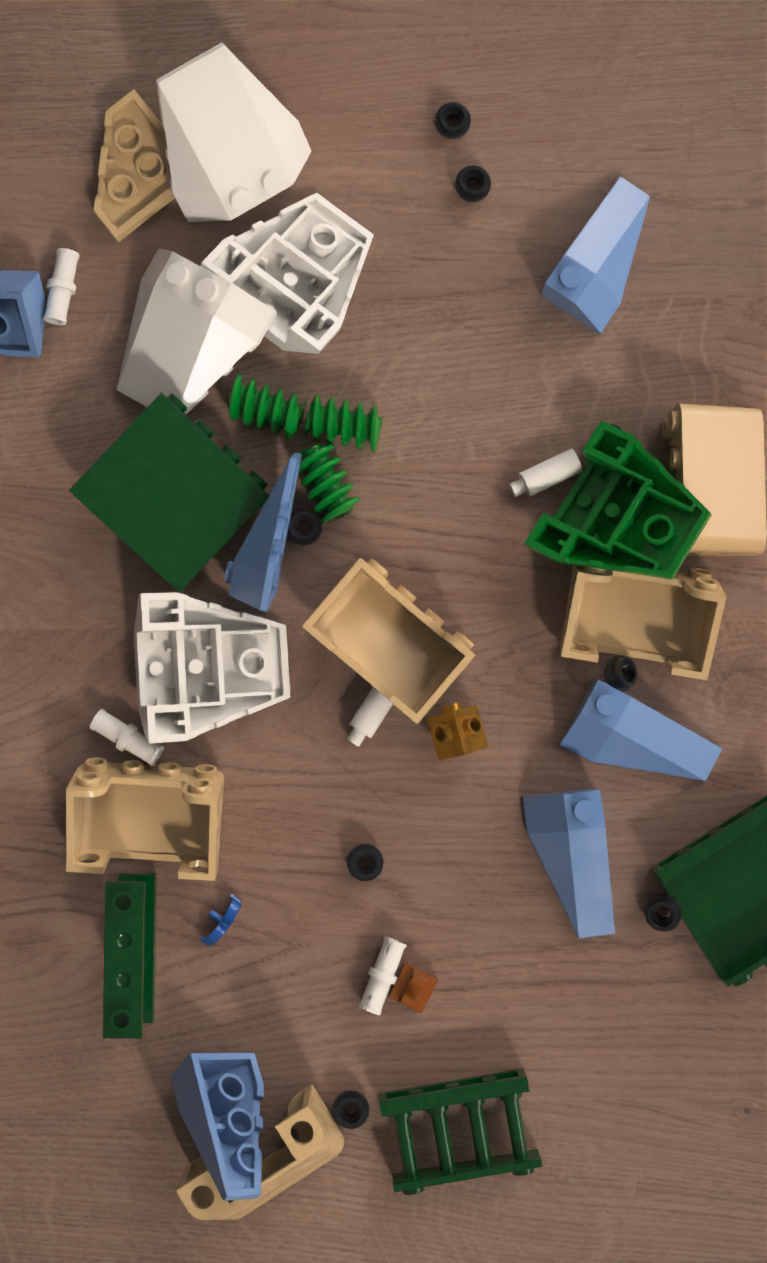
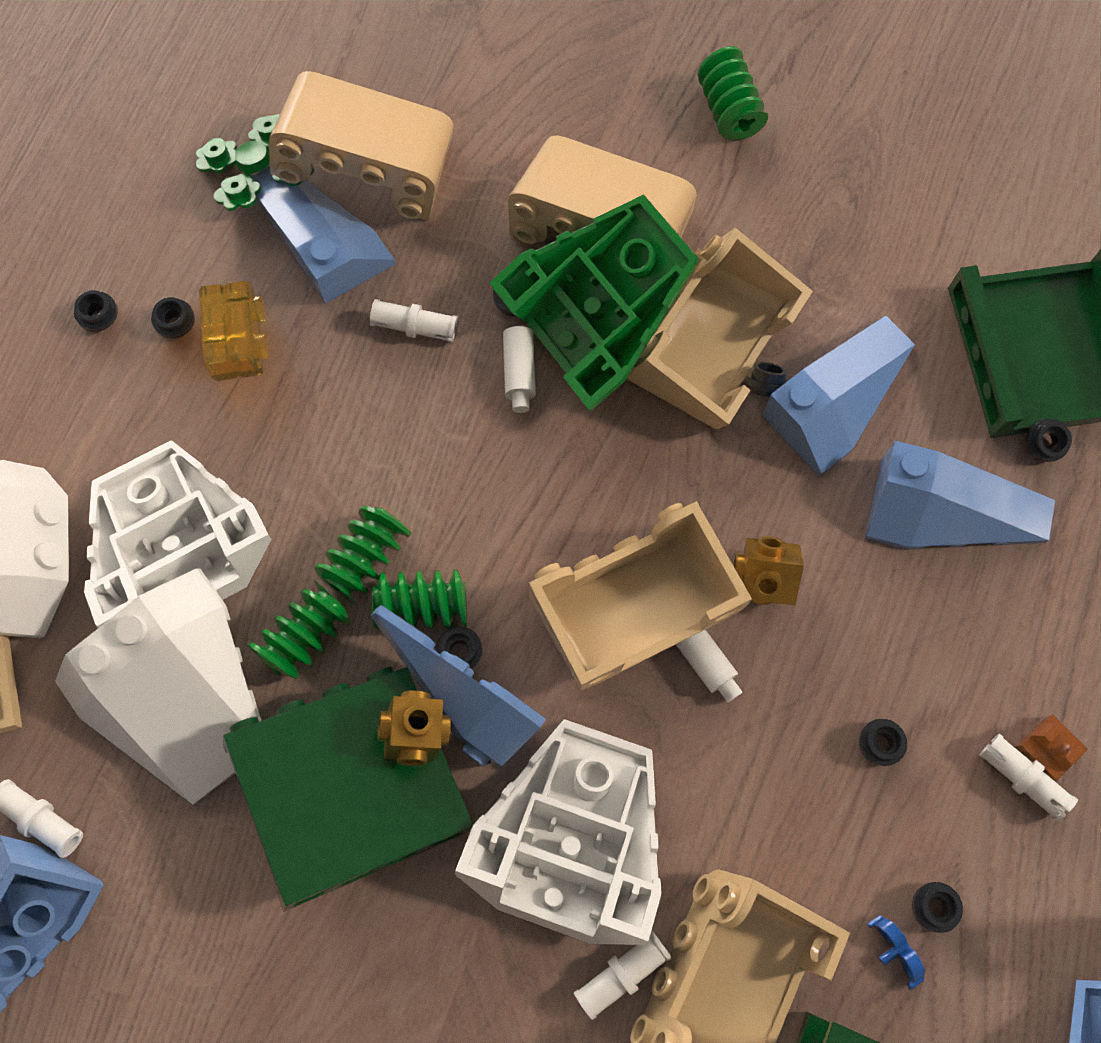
camera: 65 degrees left, 15 degrees down
none -> plant [196,114,314,211]
none -> clear yellow brick [199,281,270,381]
none -> tan windscreen [269,71,454,221]
none -> white pin [370,299,458,343]
none -> pearl gold brick [378,691,451,766]
none -> black plate [912,882,963,933]

